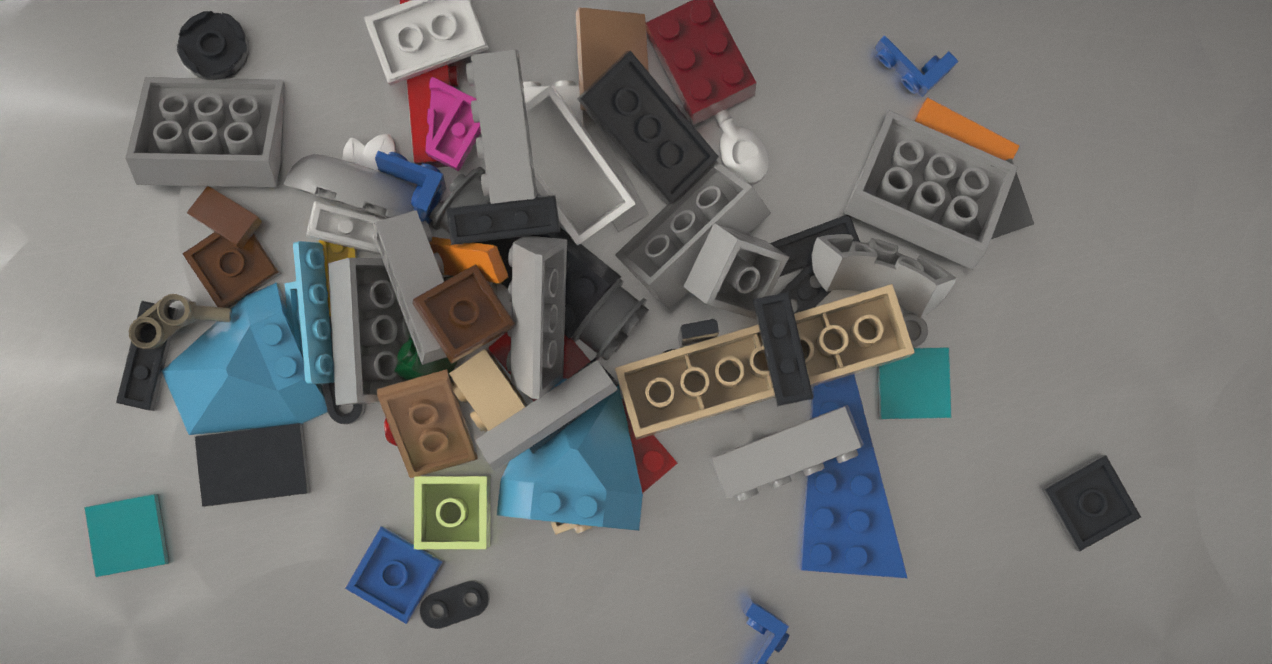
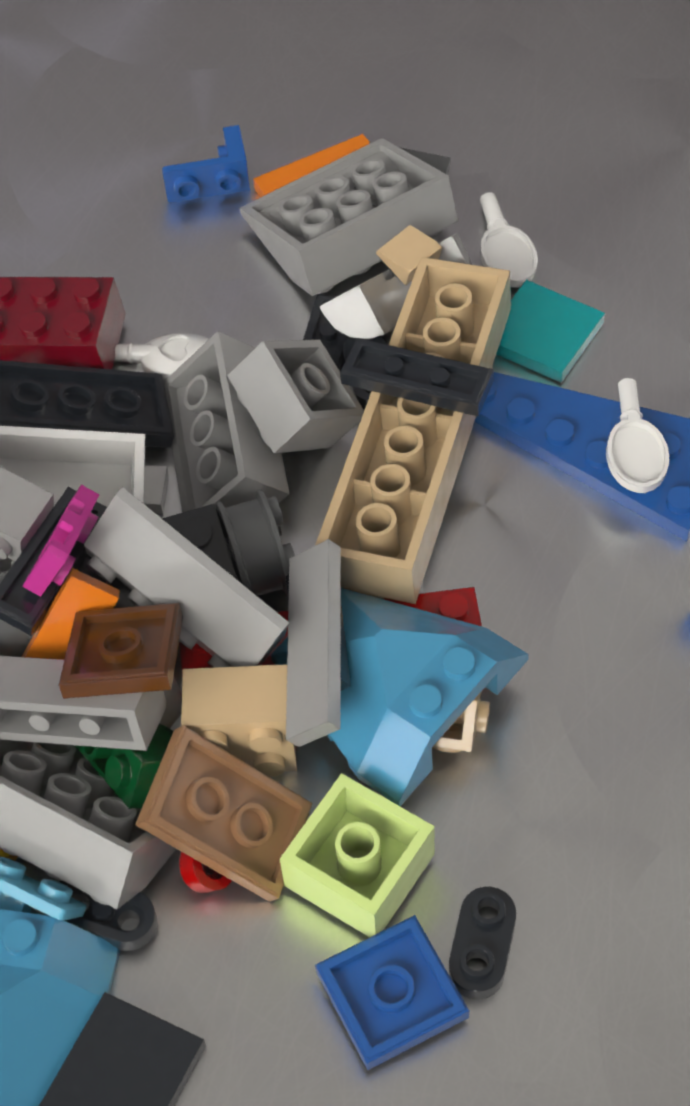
camera: 55 degrees left, 30 degrees down
black tile [678,318,719,348] -> none
light grey brick [712,405,864,501] -> none
none -> dark pink wing [22,484,99,597]
none -> tan slope [376,225,442,286]
none -> white piece [480,192,538,288]
none -> white piece [606,378,669,493]

